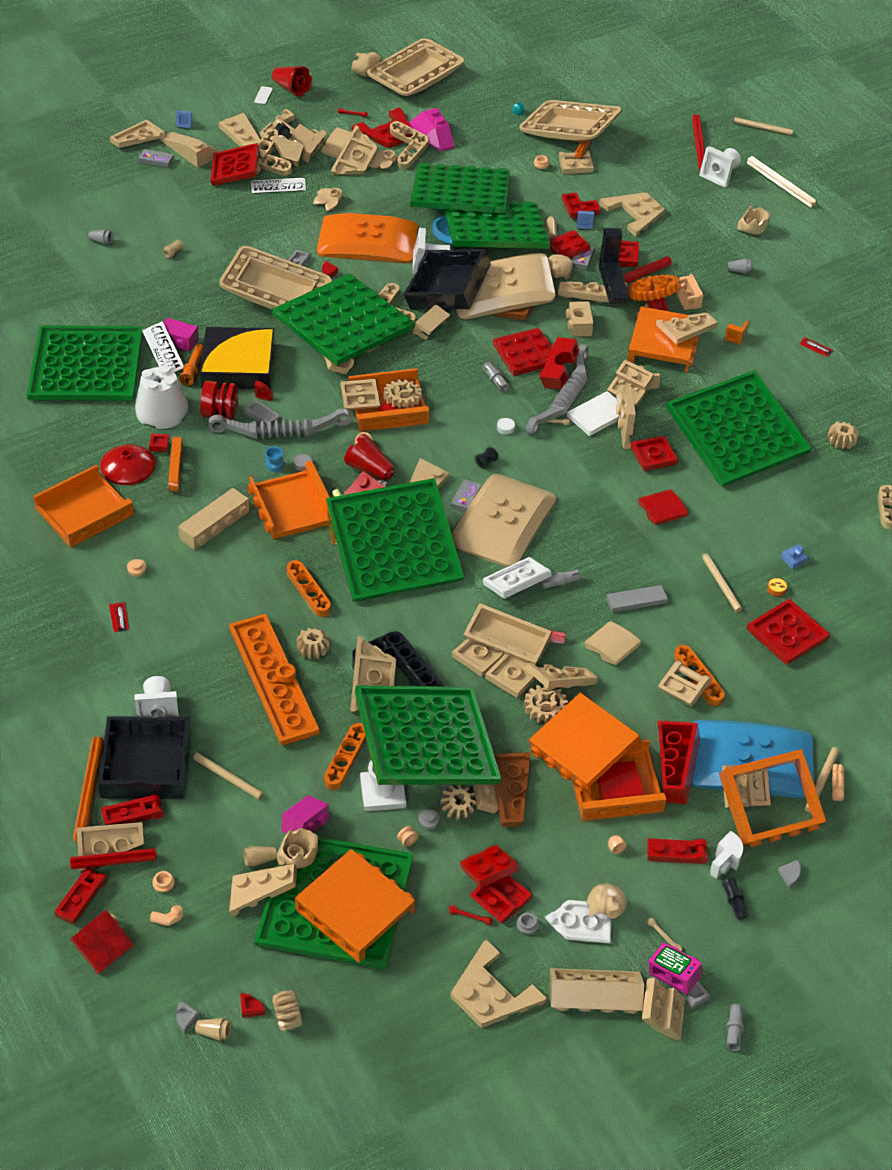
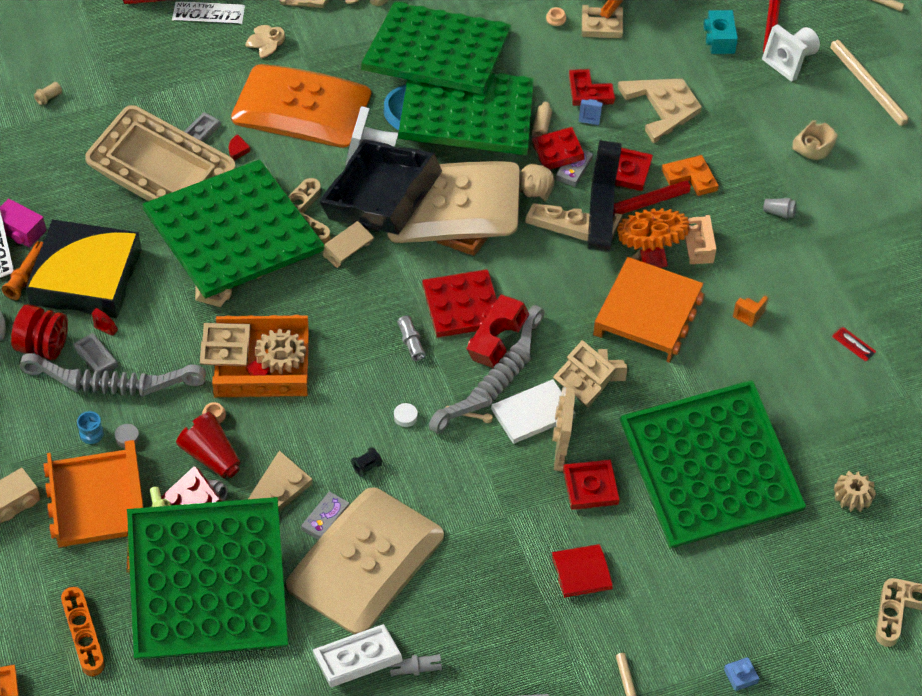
camera: 10 degrees right, 5 degrees up
tan brick [566,301,593,337] -> none
tan wing [656,313,718,345] -> none
none -> orange plate [662,155,719,196]
none -> teal brick [703,10,738,54]

